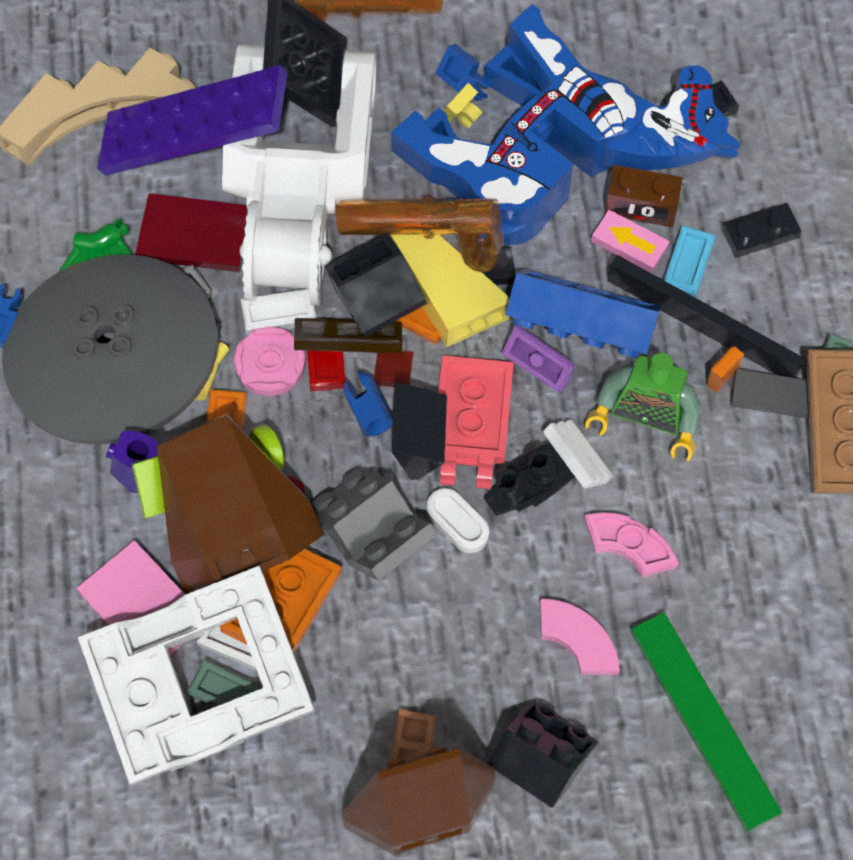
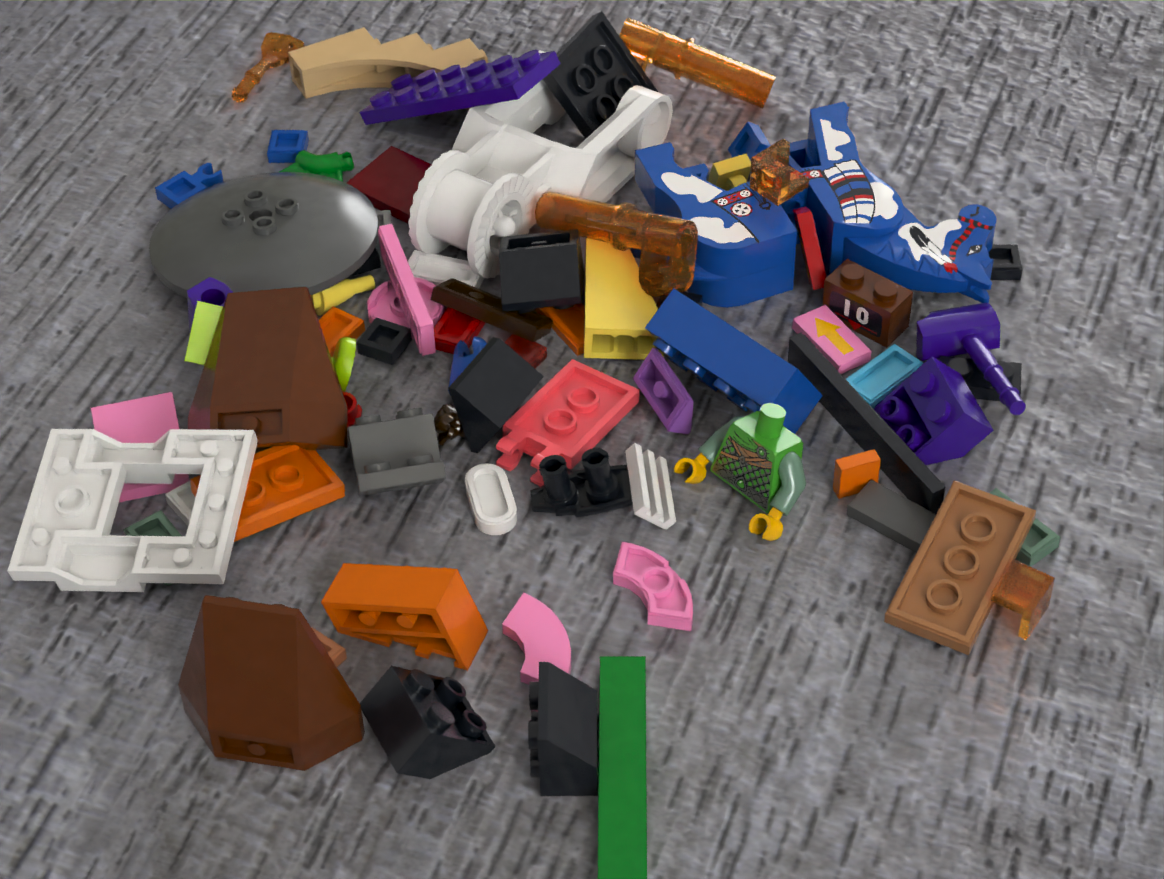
camera: 30 degrees right, 20 degrees down
none -> blue tile [267,130,309,163]
none -> orange wedge [321,563,488,671]
none -> black plate [357,317,412,365]
none -> bright pink tile [378,224,436,356]
none -> dark brown plant [434,404,467,446]
none -> black slope [528,662,598,796]
none -> clear orange panel [750,138,809,206]
none -> red tile [793,206,827,290]
none -> dark purple slope [873,356,994,465]
none -> dark purple piece [916,303,1026,415]

